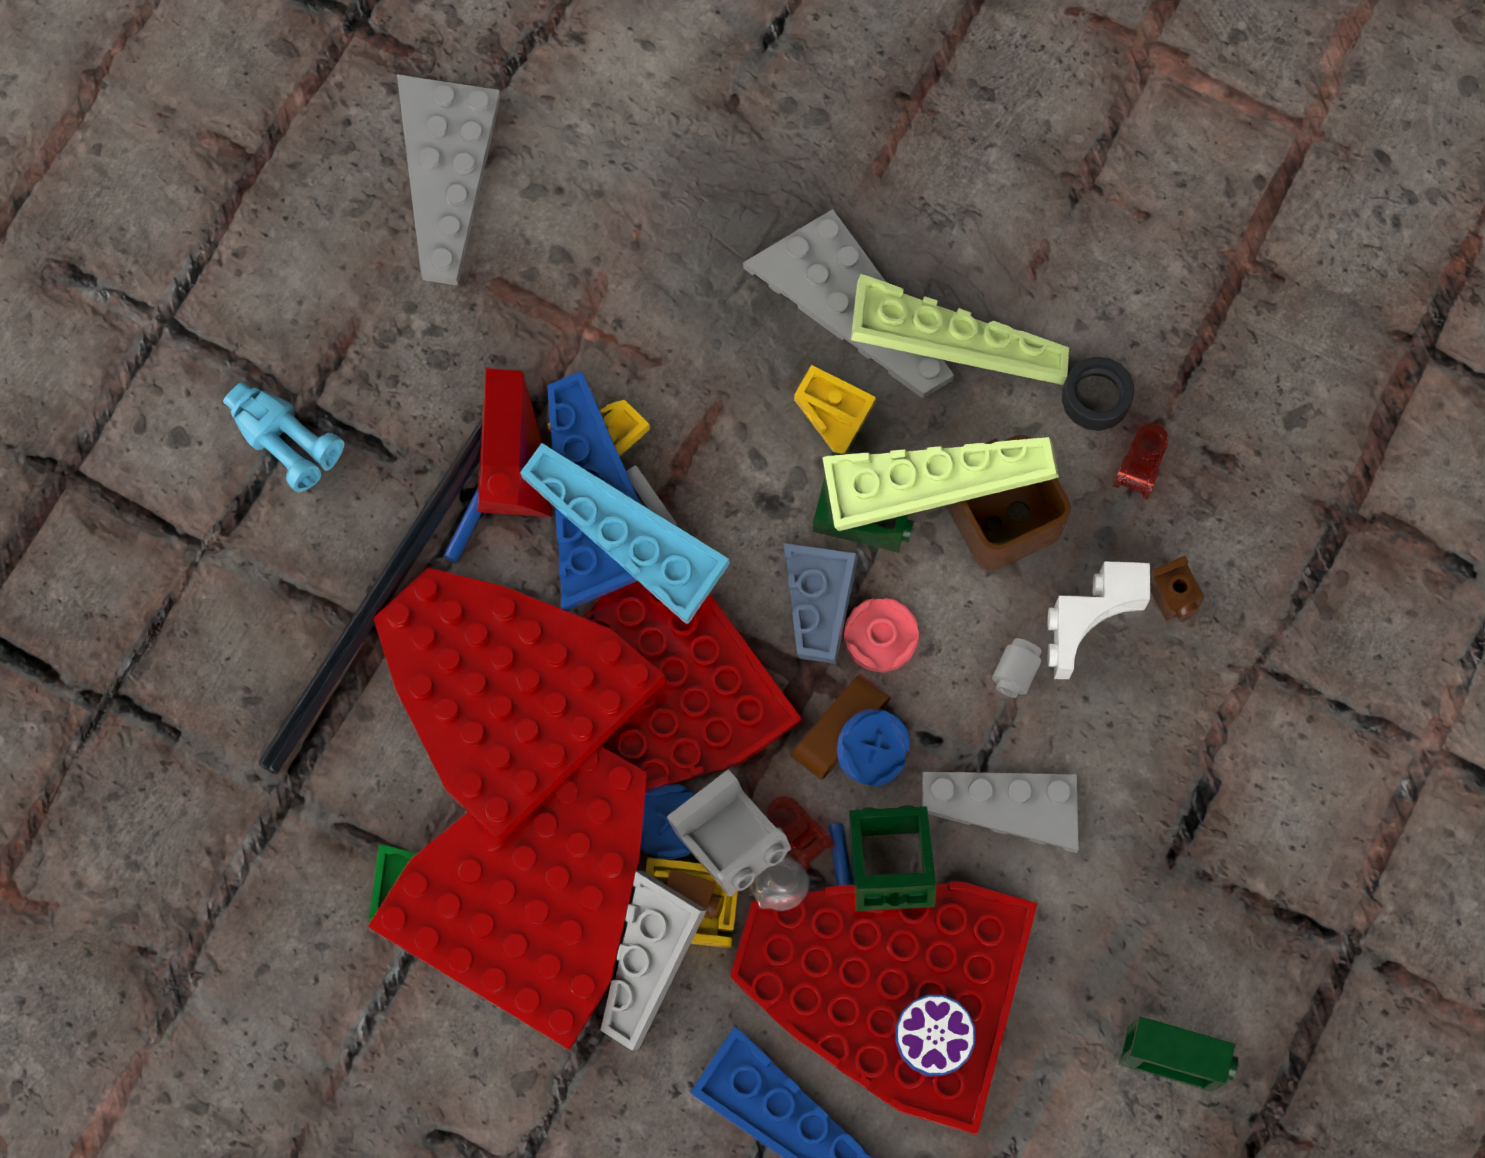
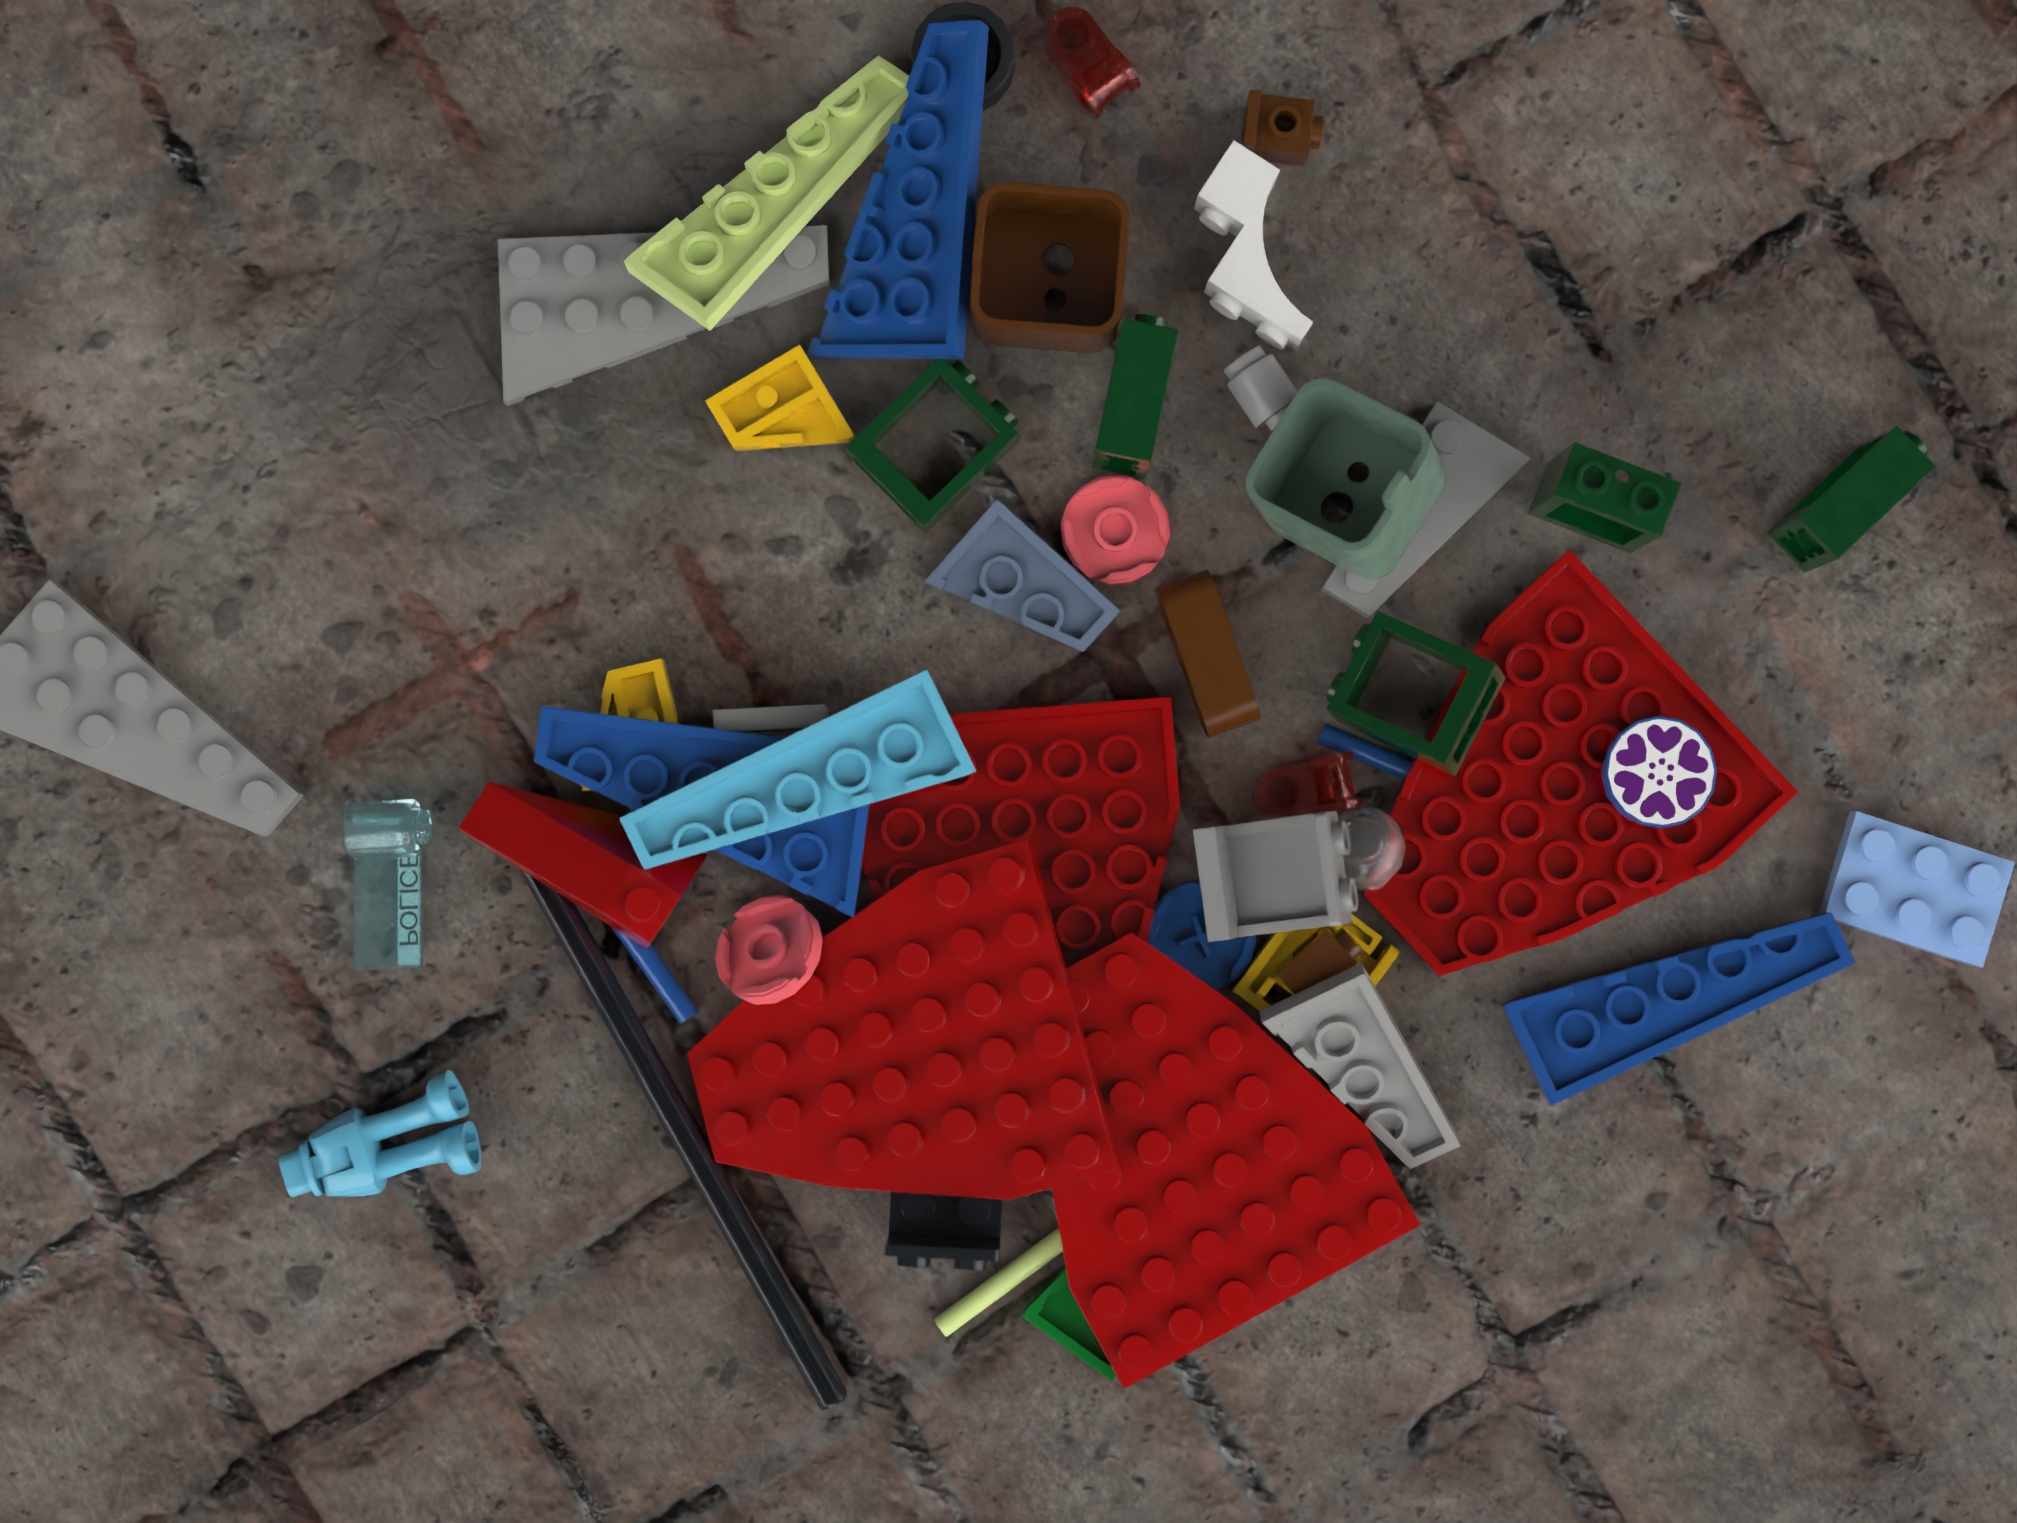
camera: 65 degrees left, 15 degrees up
yellowish green wing [823,437,1059,531] -> none
blue tile [837,709,910,786] -> none
none -> clear light blue door [343,799,432,971]
none -> coral tile [715,895,823,1005]
none -> blue wing [806,20,989,360]
none -> black bracket [885,1192,1002,1270]
none -> yellowish green bar [934,1227,1063,1337]
none -> dark green window [1091,314,1179,479]
none -> sand green piece [1245,378,1446,580]
none -> dark green window [1528,442,1682,553]

